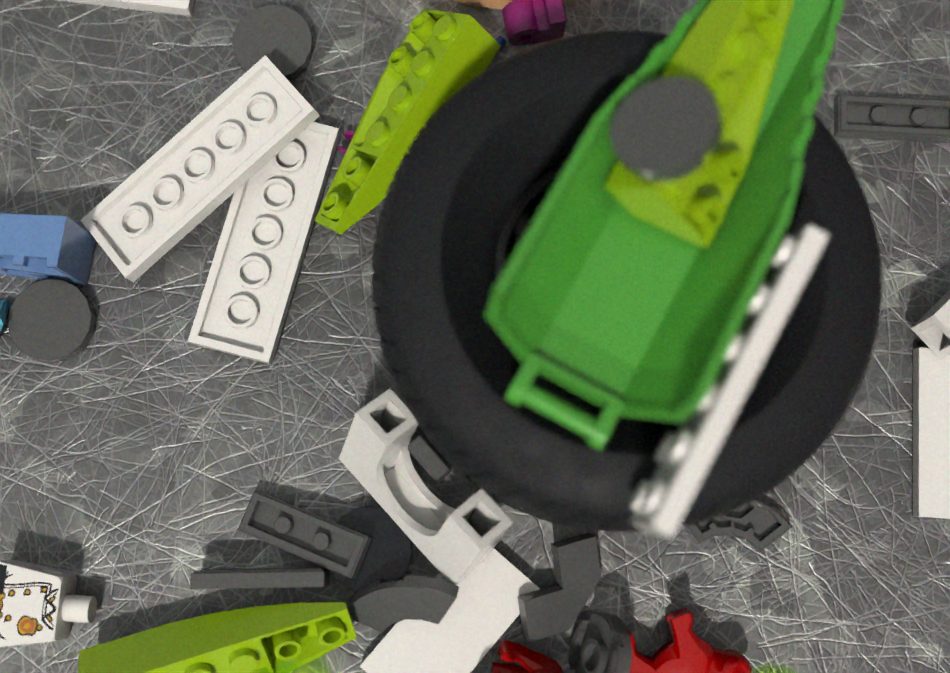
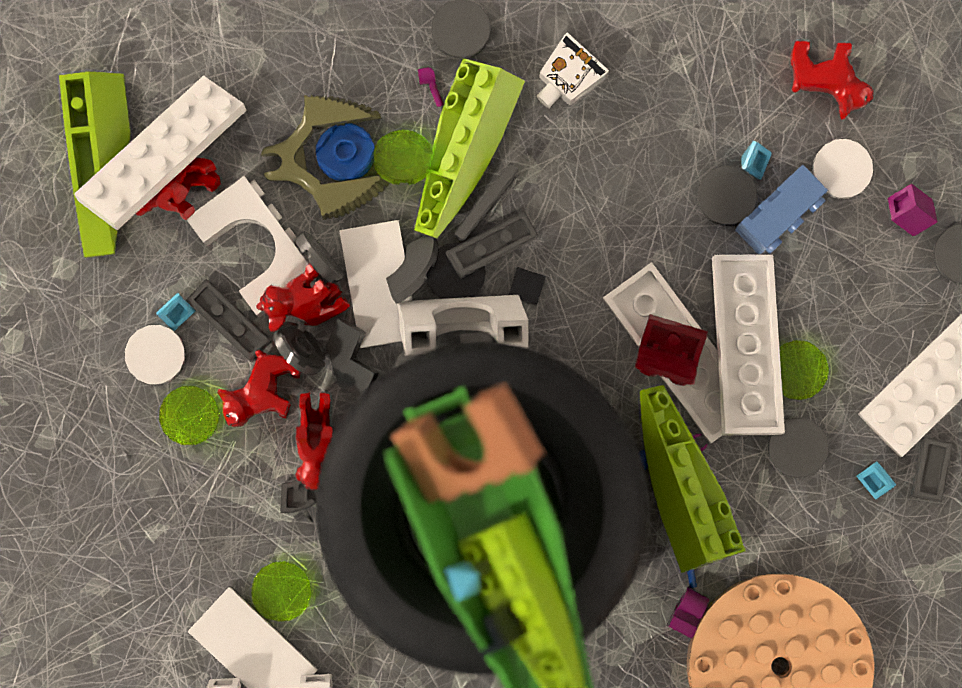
camera: 135 degrees right, 5 degrees up
dark grey tile [609,77,723,181] -> none
white plate [629,224,829,537] -> none
none -> clear neon green tile [251,561,312,622]
none -> red animal [296,393,333,491]
none -> nougat arch [391,384,544,504]
none -> medium azure slope [445,562,480,601]
none -> panel [480,604,526,657]
none -> black tile [509,267,546,306]
none -> dark red bracket [635,314,708,386]
none -> clear neon green tile [779,340,829,401]

